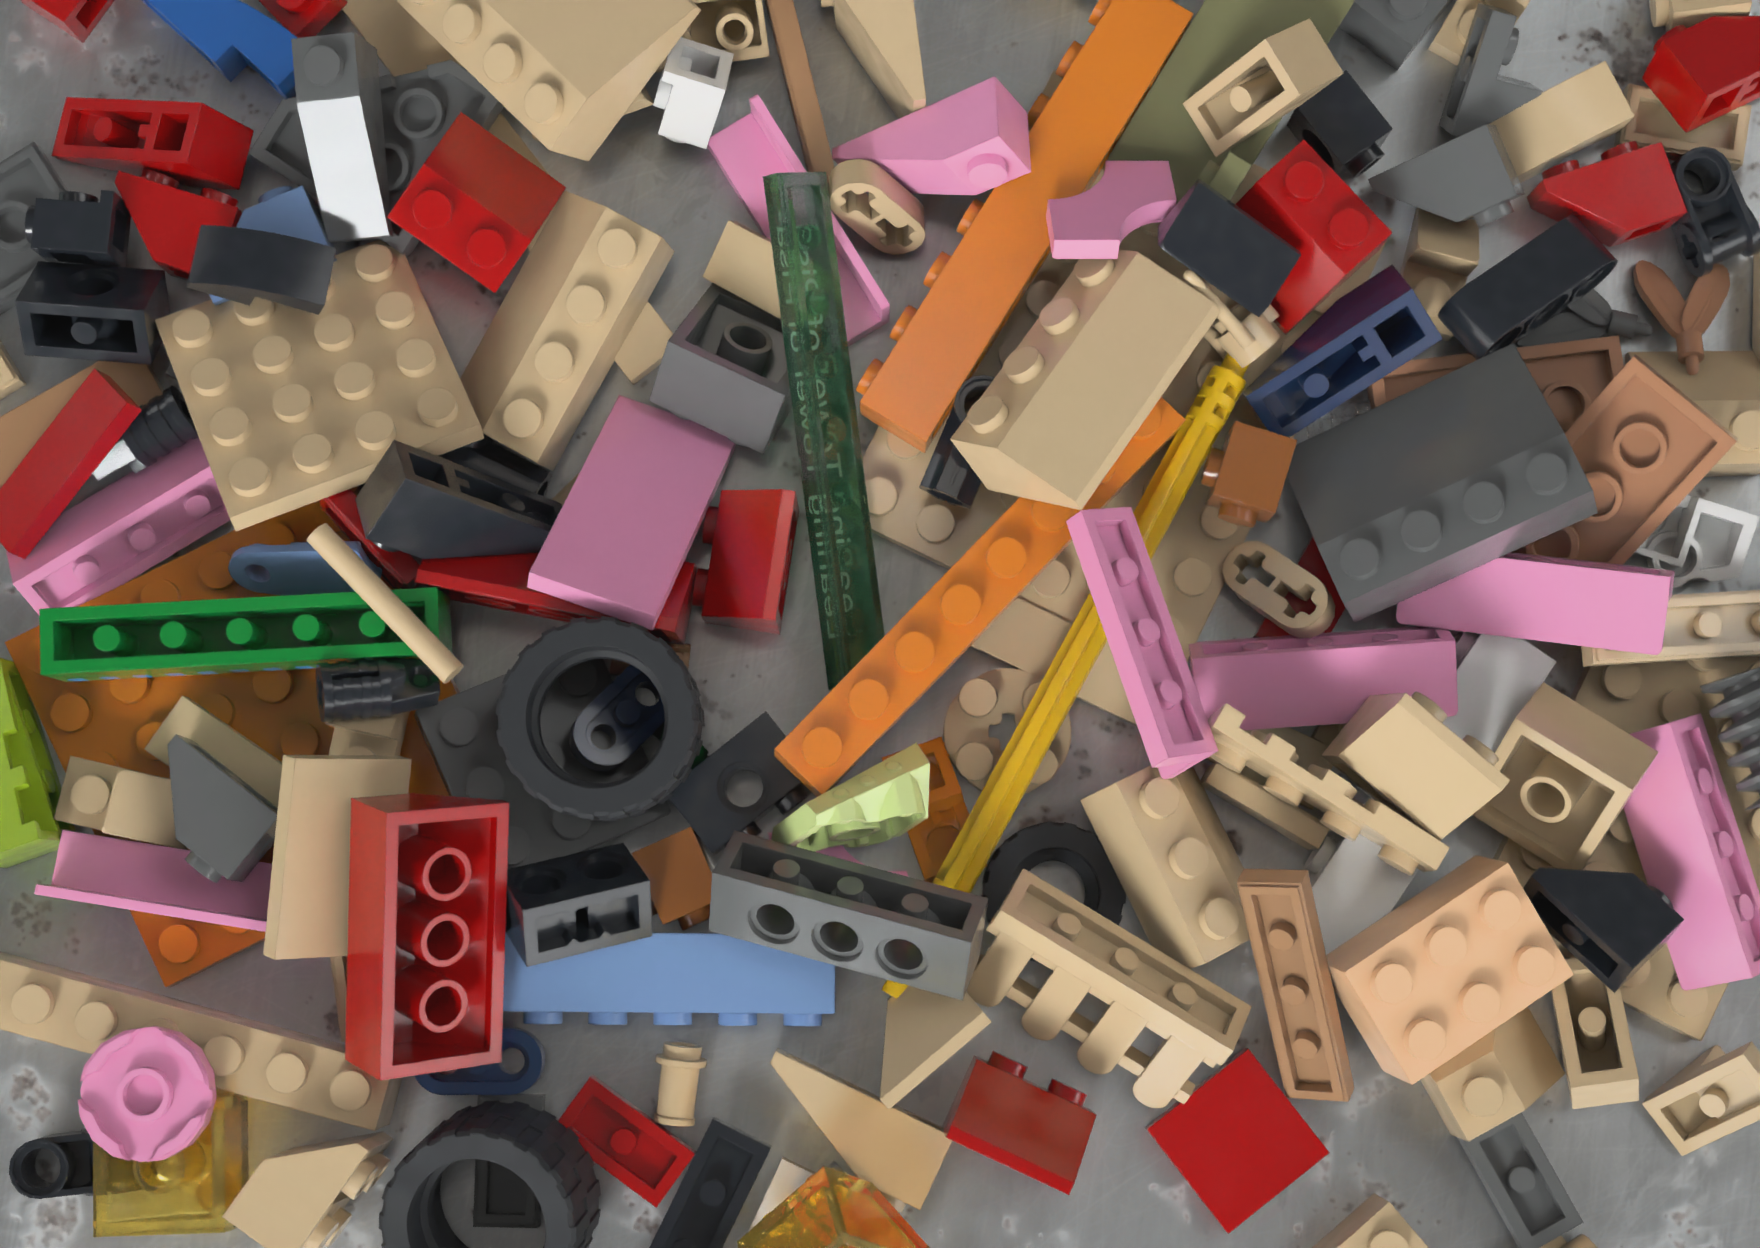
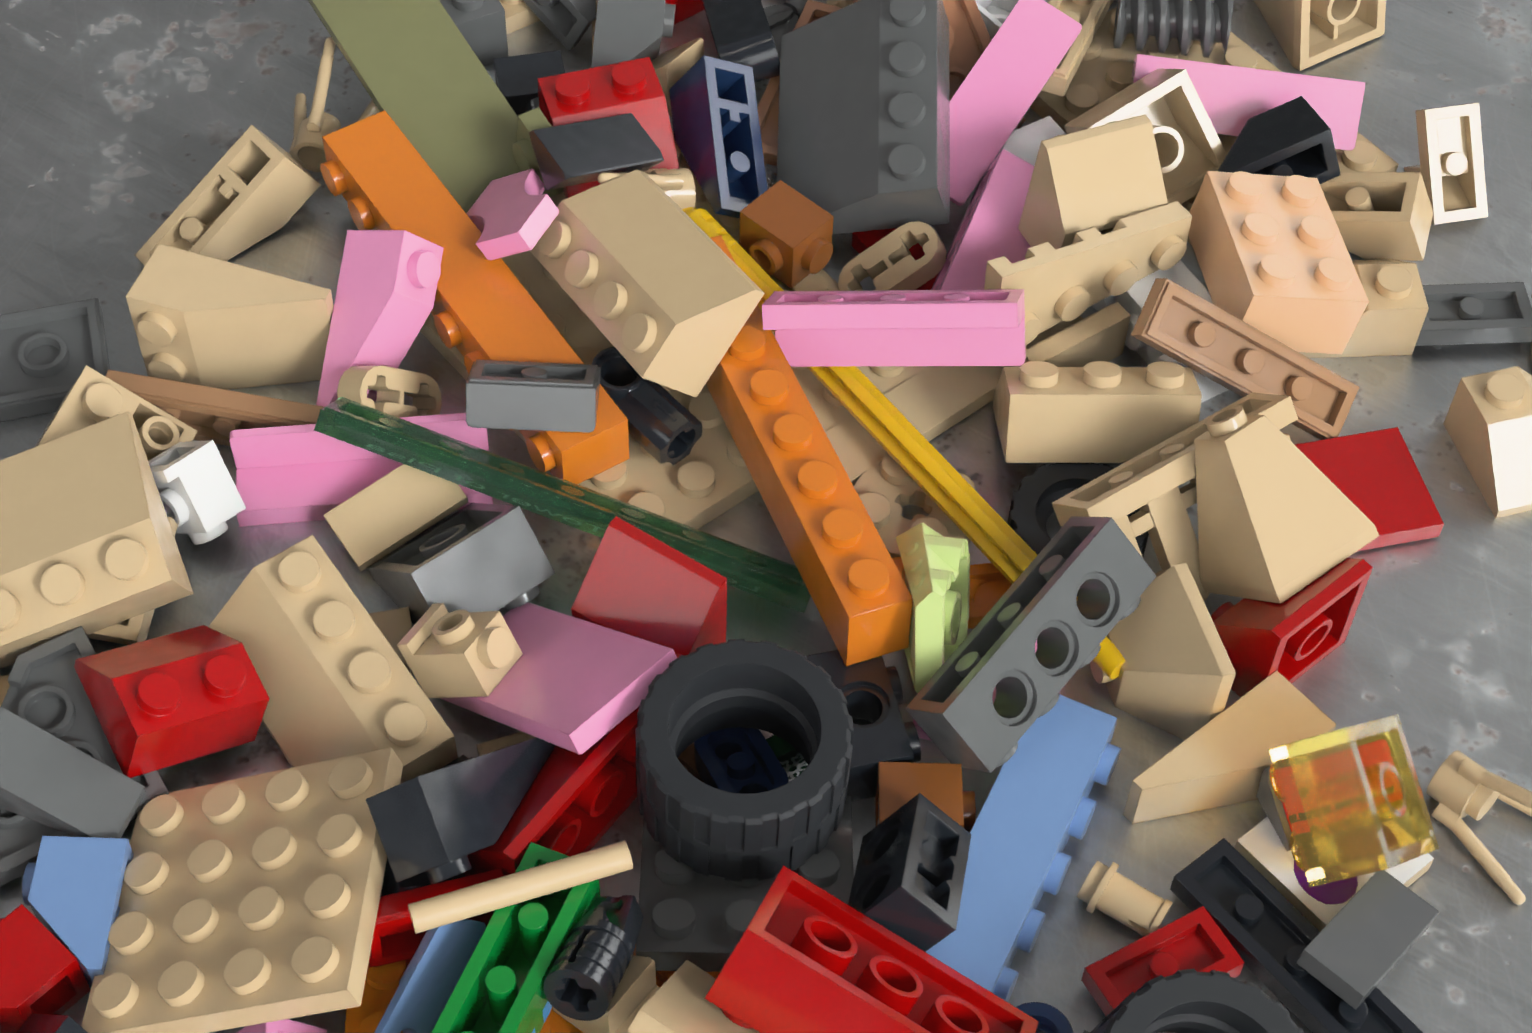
camera: 65 degrees left, 30 degrees down
black slope [186,225,337,315] -> none
tan slope [1183,18,1344,157] -> none
none -> tan brick [397,603,523,698]
none -> slope [466,360,601,433]
none -> tan slope [1194,406,1379,604]

